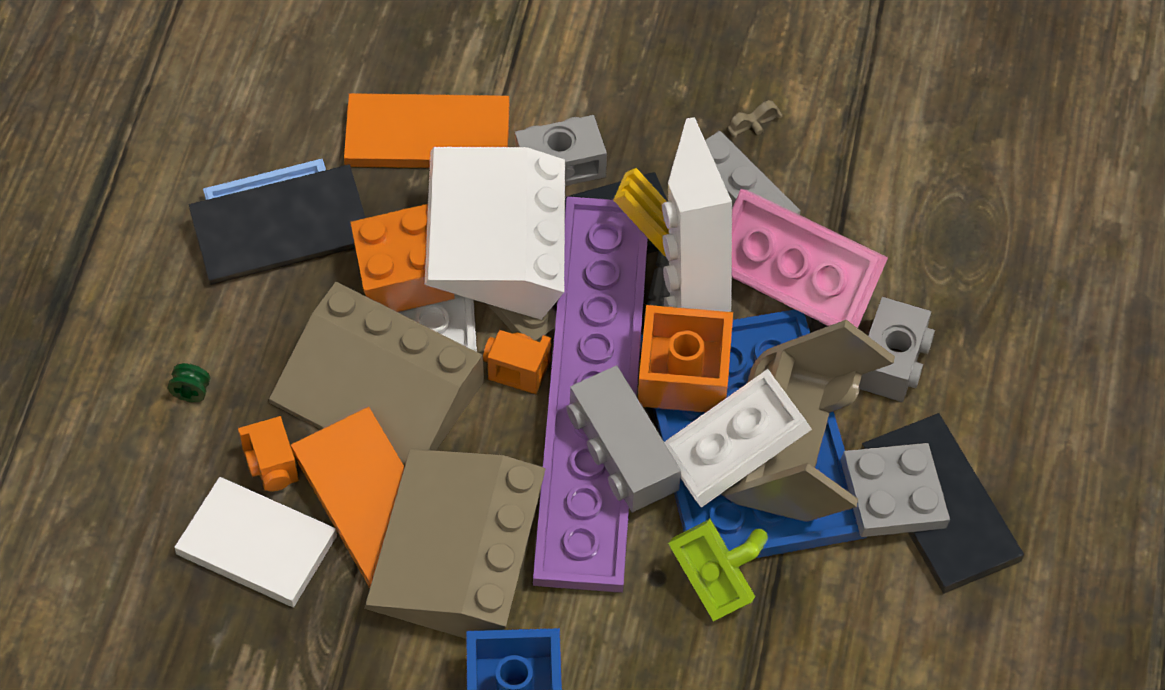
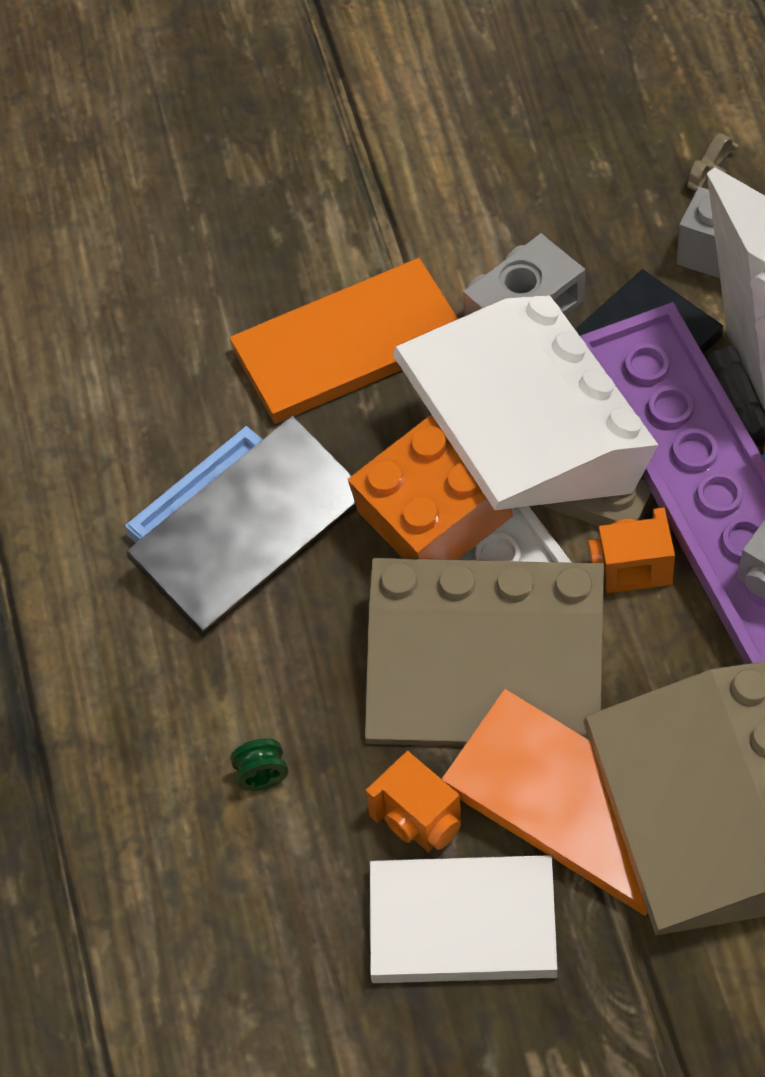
camera: 20 degrees left, 0 degrees up
yellow tile [613,168,669,257] -> none

